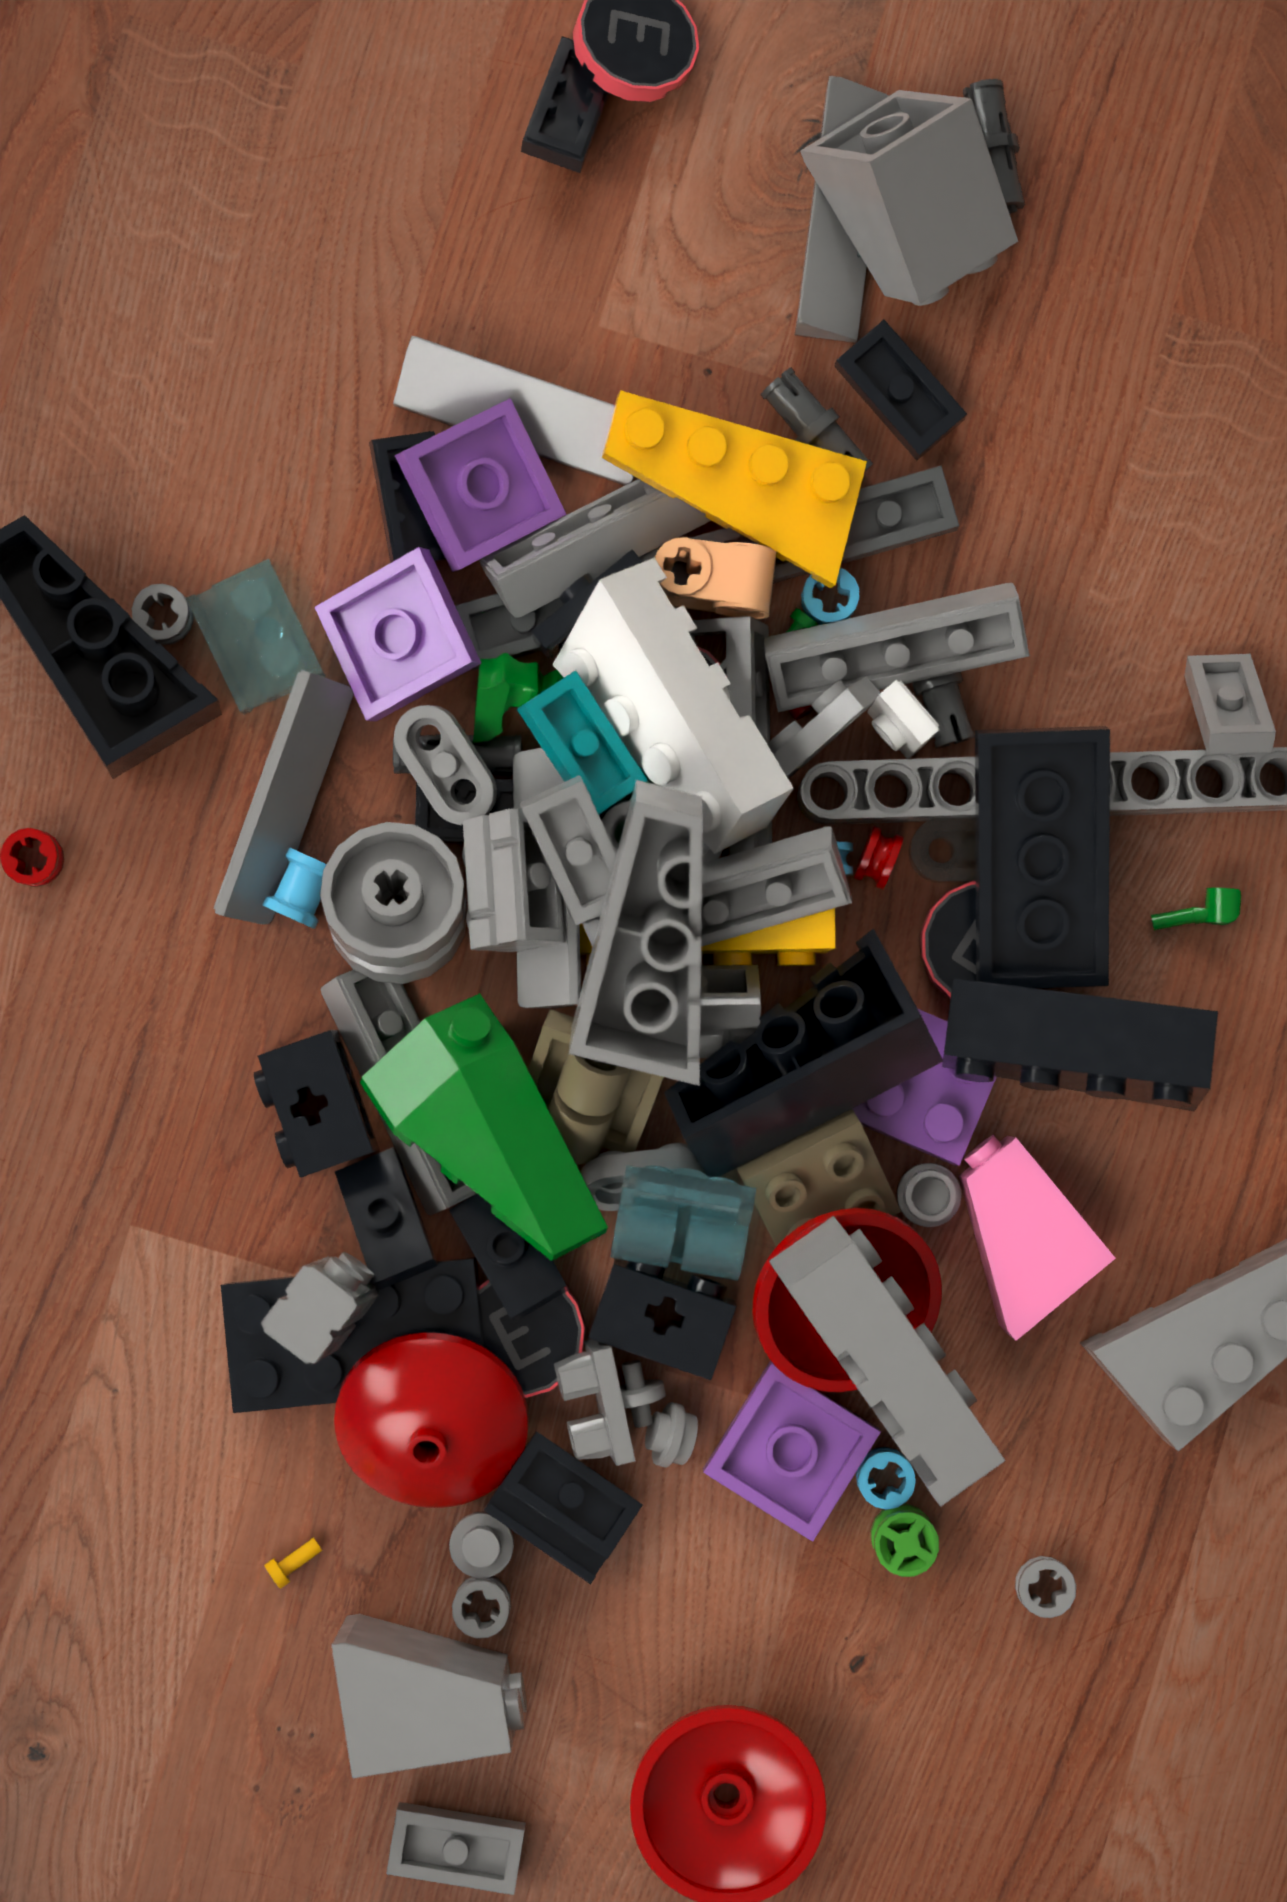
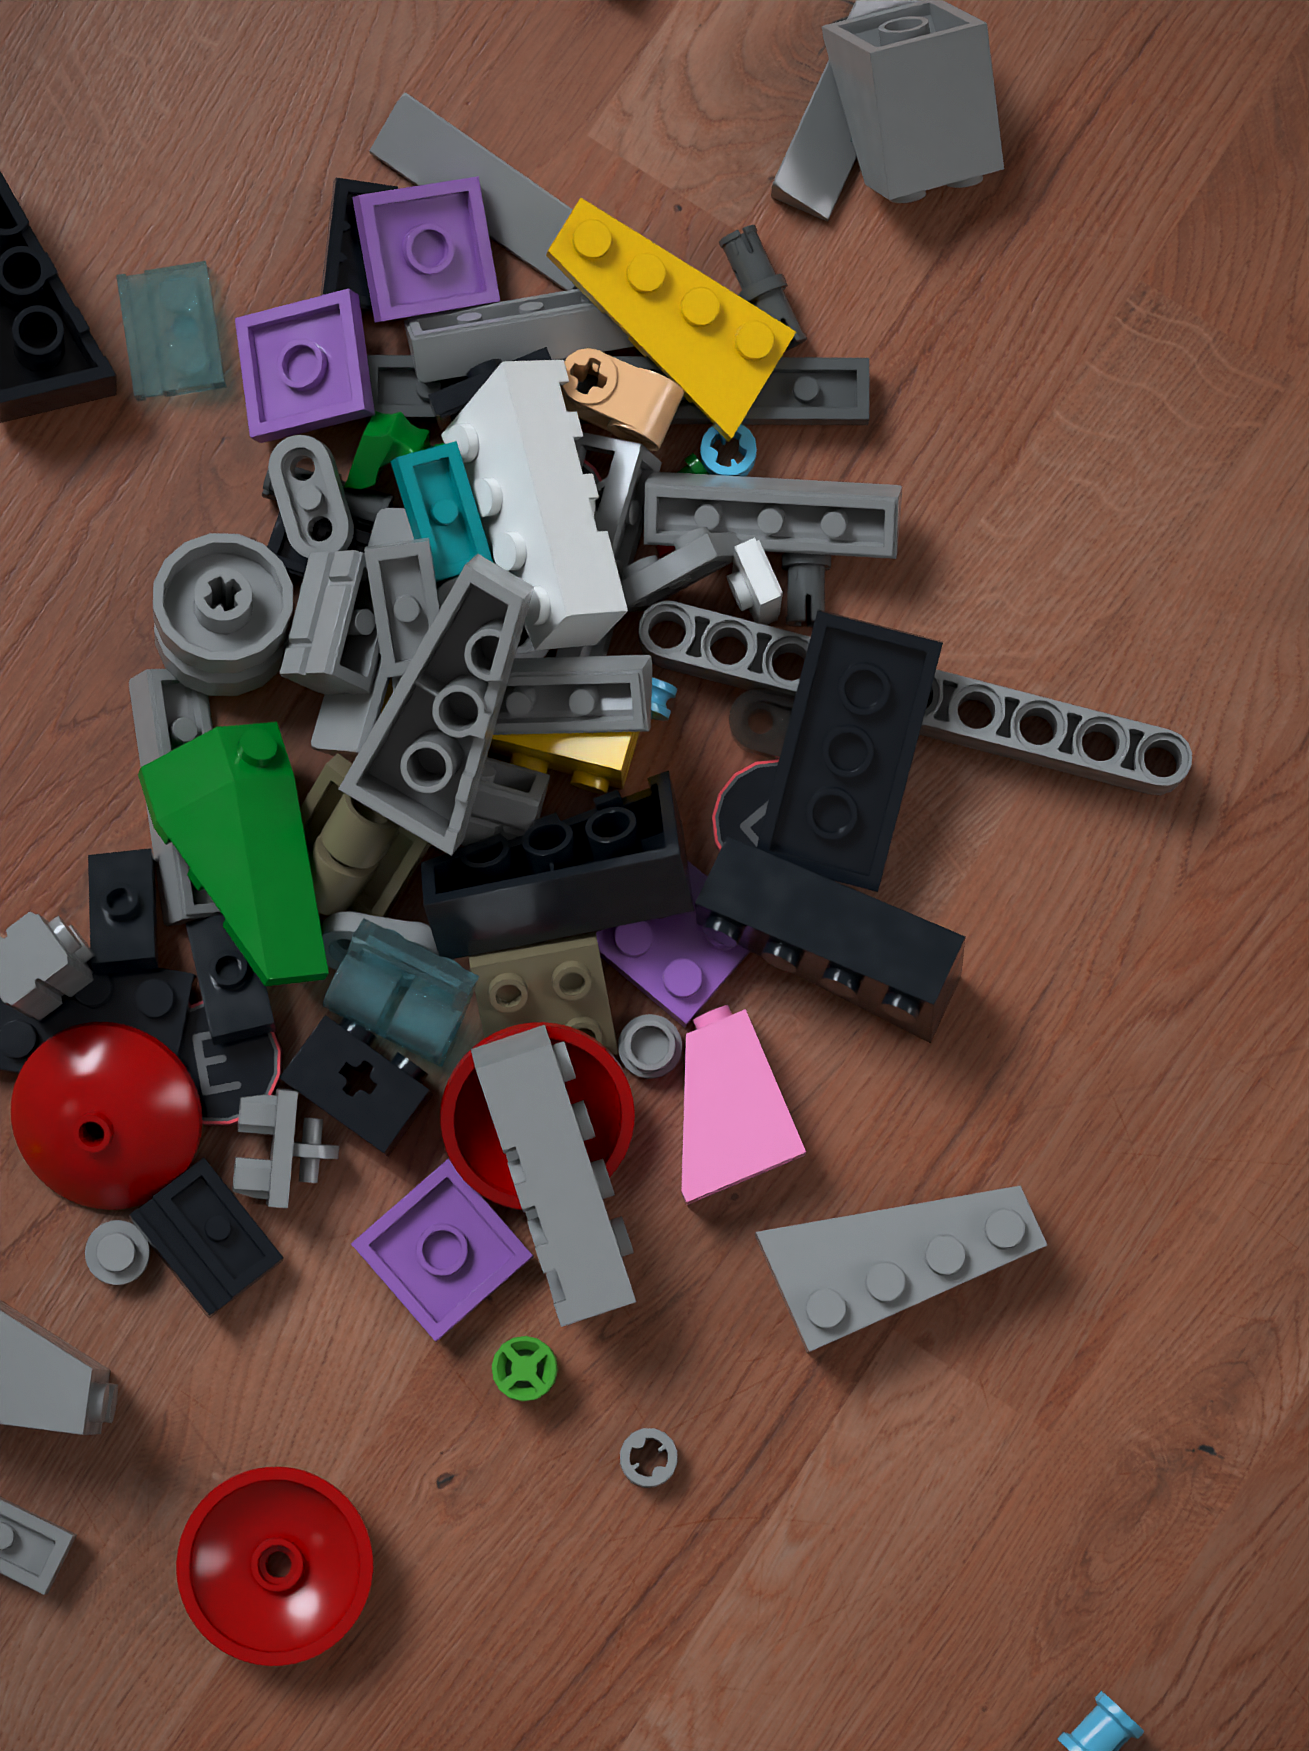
camera: 20 degrees right, 5 degrees down
light grey bush [132,583,194,645] -> none
light grey slope [213,670,354,925] -> none
black brick [254,1030,380,1178] -> none
medium azure bush [262,848,327,929] -> none
light grey bush [452,1576,511,1639] -> none
light grey plate [645,1402,698,1468] -> none
black plate [834,319,967,460] -> none
red bush [853,825,904,890] -> none
medium azure bush [856,1447,916,1510] -> none
dark grey pin [963,79,1025,214] -> none
green hand [1151,887,1241,930] -> none
light grey plate [1184,654,1276,755] -> none

